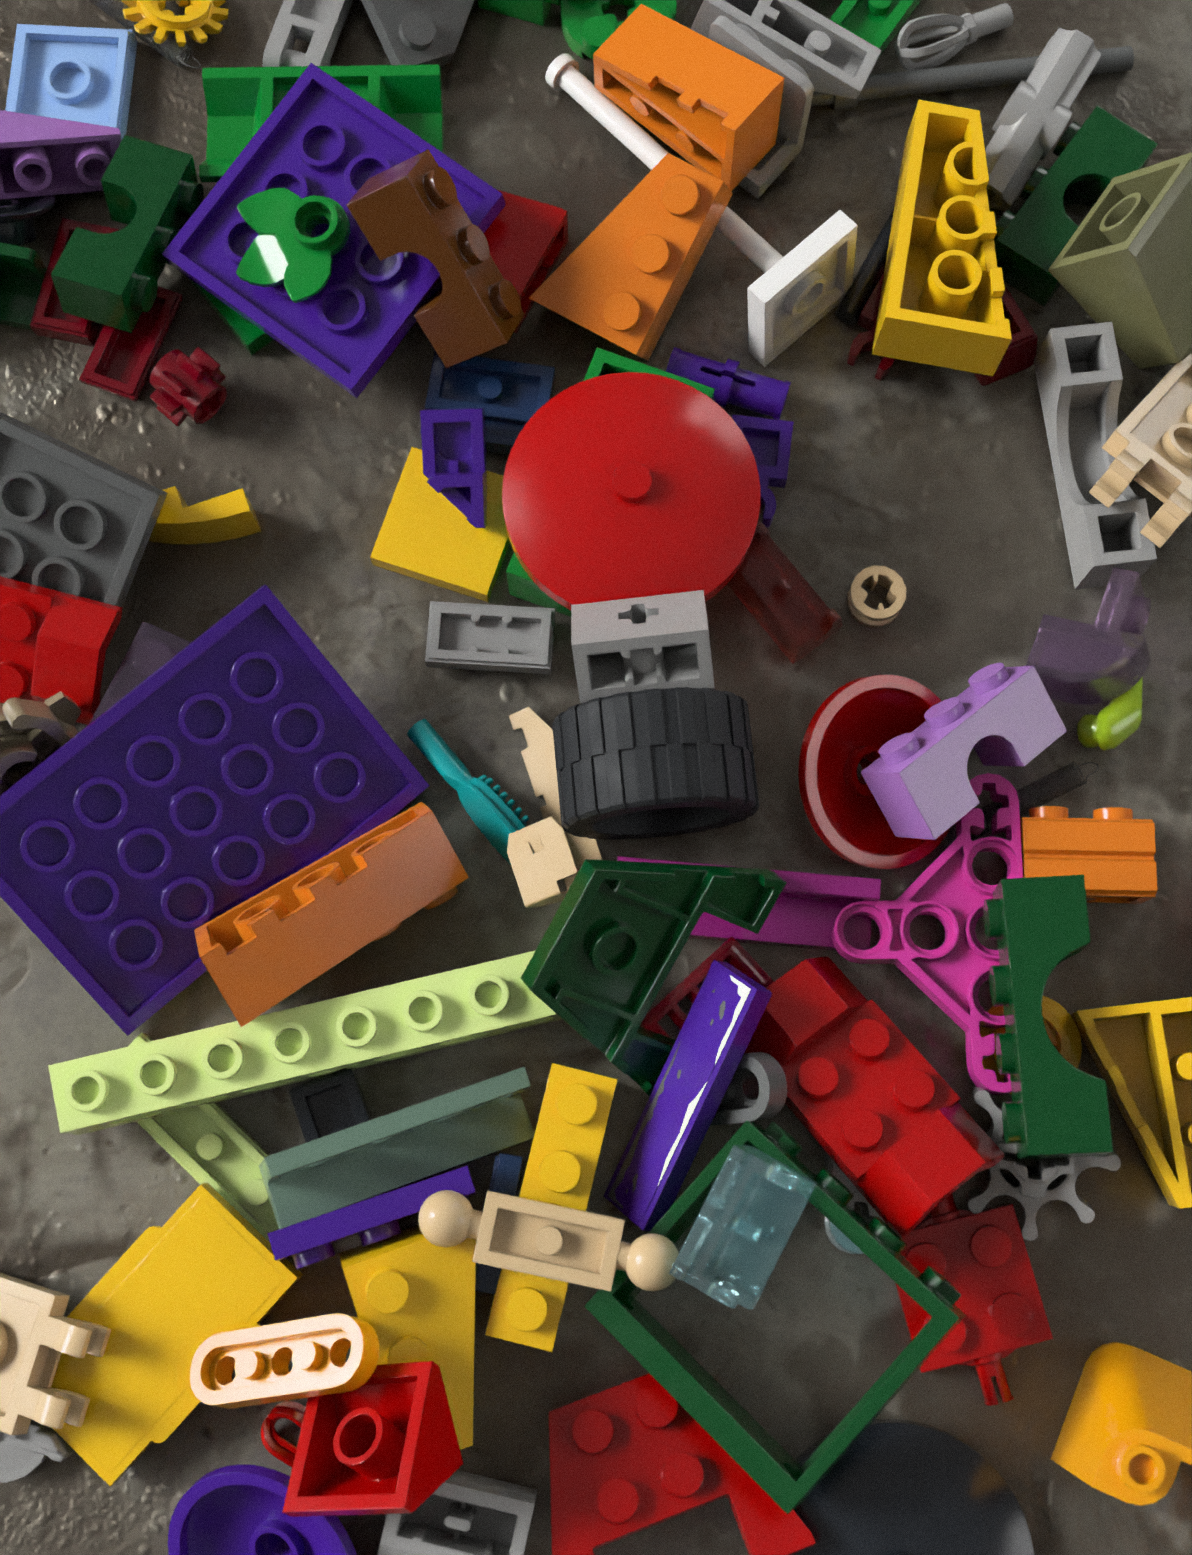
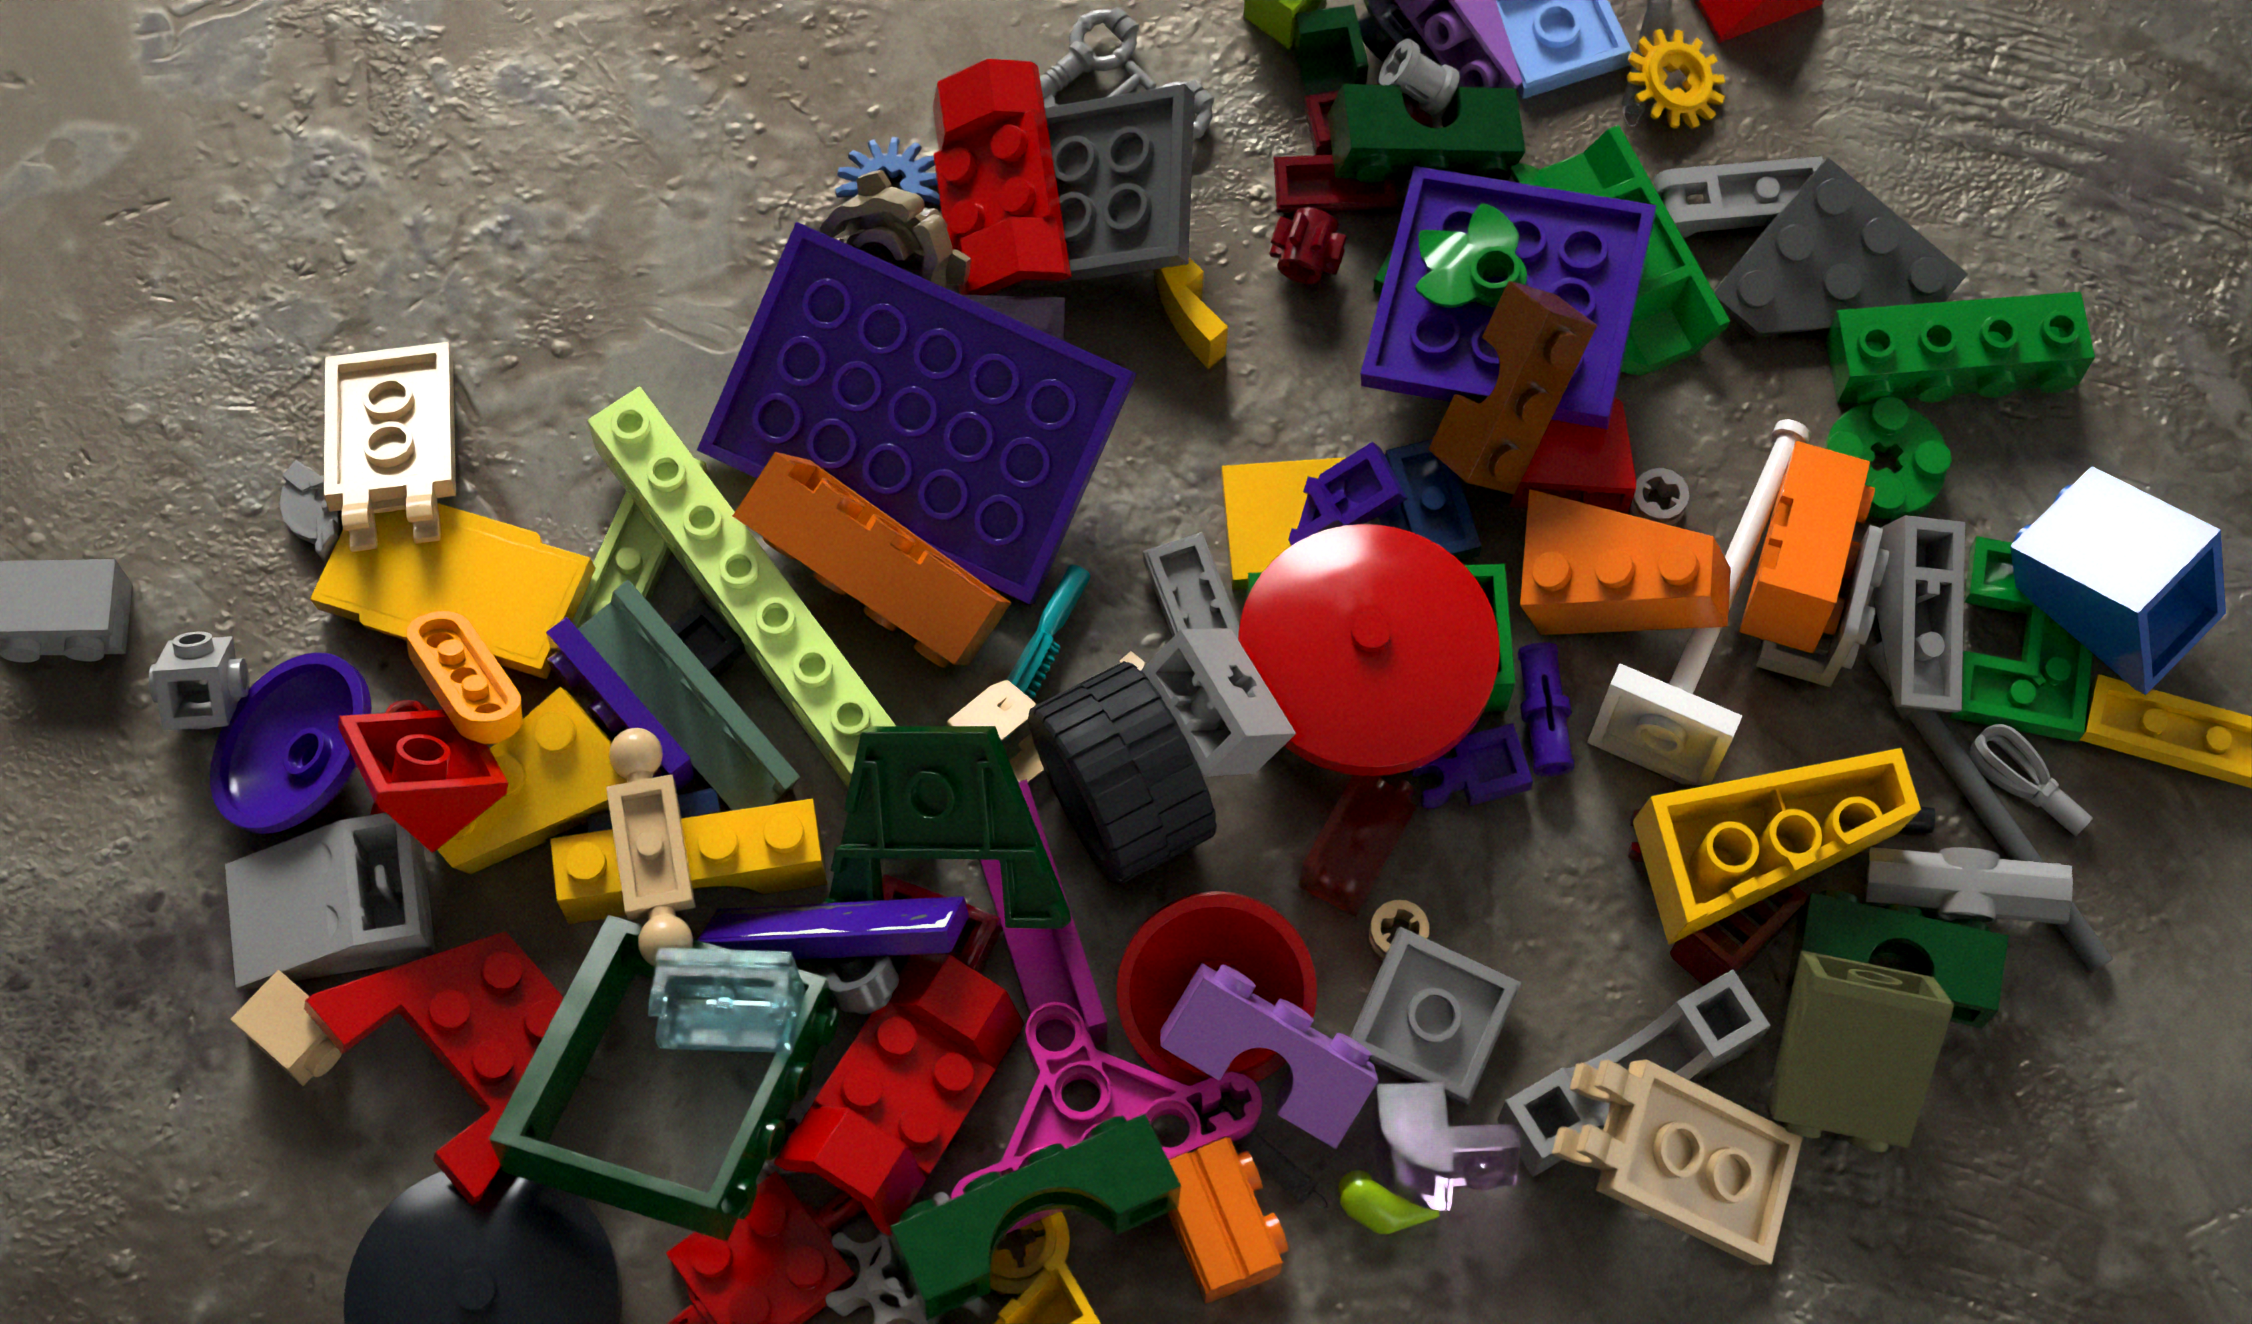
camera: 65 degrees right, 10 degrees down
none -> light grey tile [1350,927,1521,1105]
none -> light grey bush [1379,39,1460,116]
none -> light grey bush [1630,468,1689,526]

